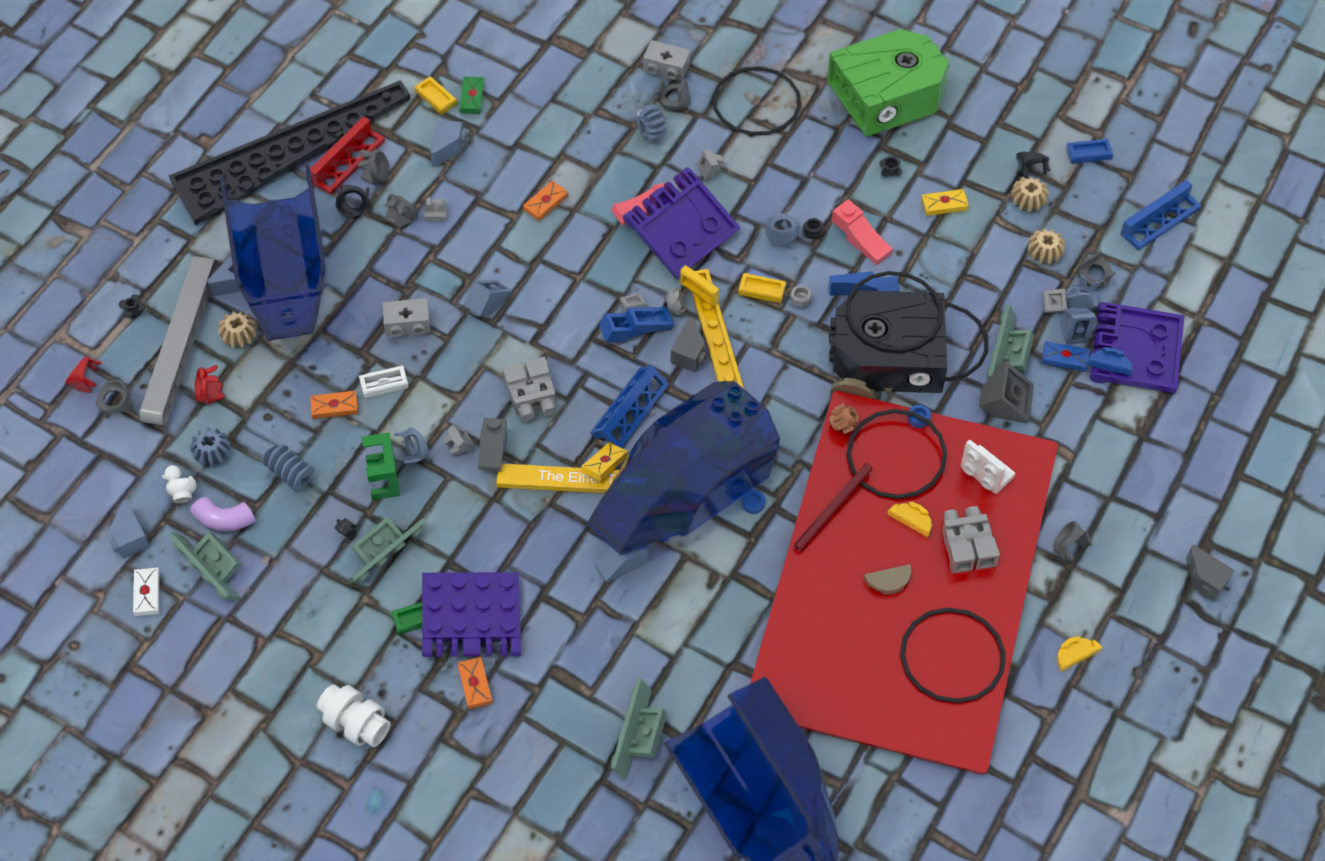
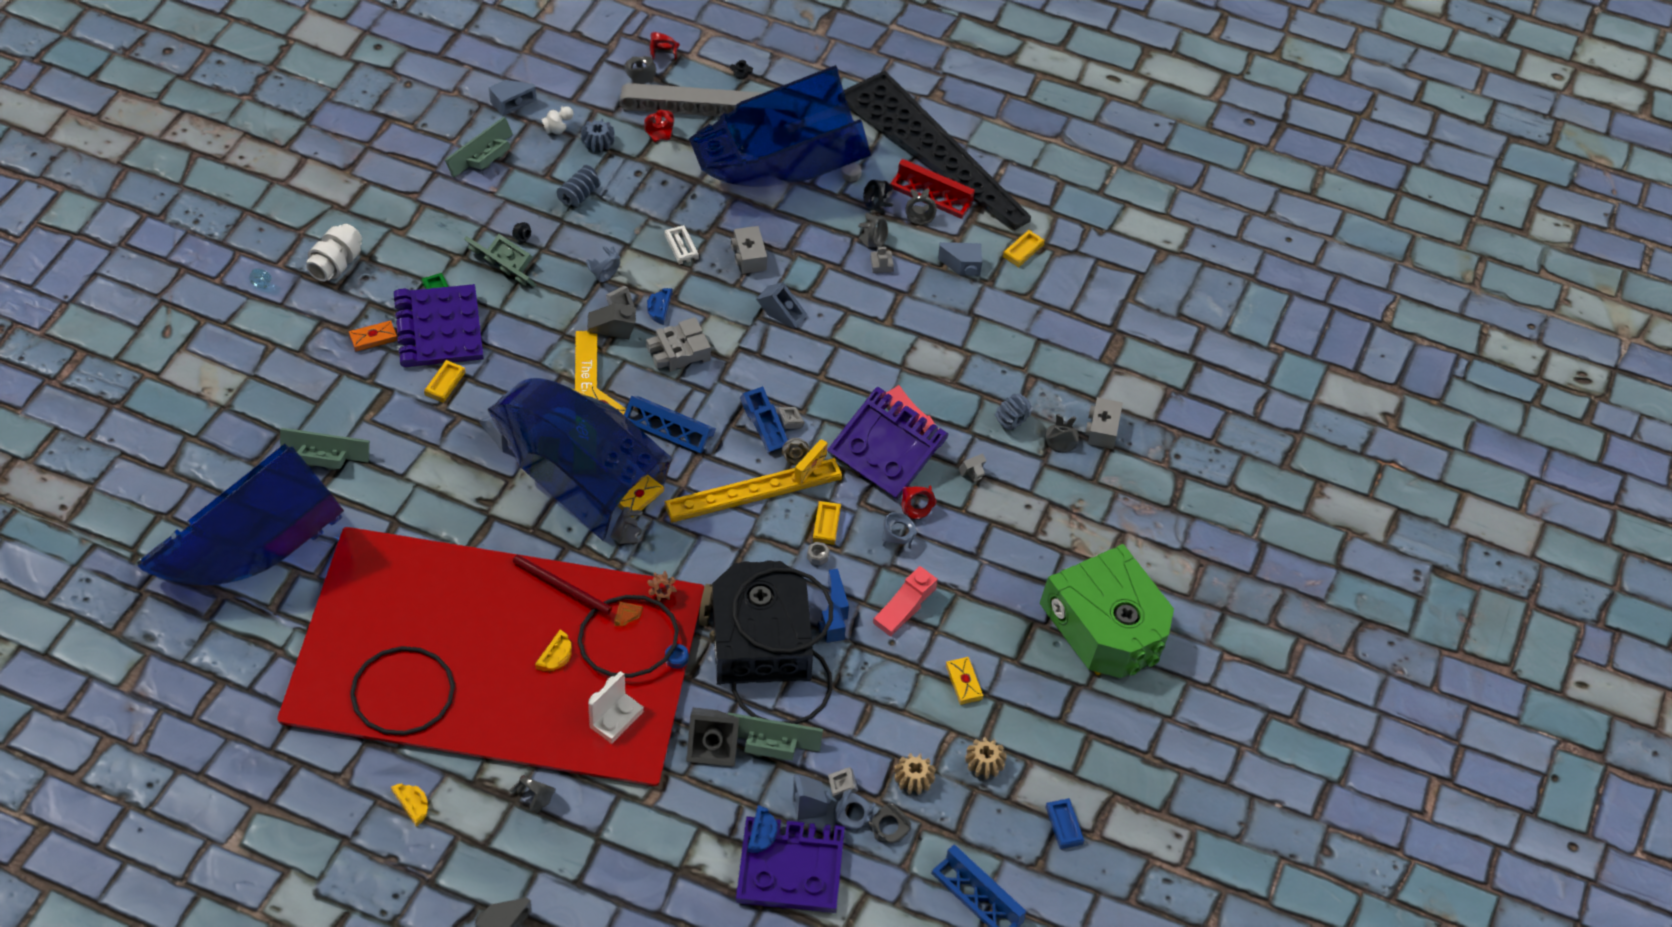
camera: 80 degrees right, 5 degrees down
white tile [133,568,160,616] -> none
lavender cylinder [190,497,256,532] -> none
orange tile [310,391,358,419] -> none
green panel [361,432,400,501] -> none
green tile [459,76,484,114] -> none
orange tile [523,180,568,221] -> none
dark grey slope [670,317,707,372] -> none
black piece [712,66,801,135] -> none
blue tile [742,490,765,514] -> none
black plate [802,218,824,239] -> none
dark tan tile [864,564,911,594] -> none
black plate [879,156,902,177] -> none
light grey hips [942,506,1000,574] -> none
black piece [1015,152,1050,179] -> none
blue tile [1041,341,1090,372] -> none
none -> yellow tile [424,360,466,403]
none -> clear yellow tile [614,602,643,626]
none -> blue tile [647,288,673,325]
none -> red piece [901,485,937,519]

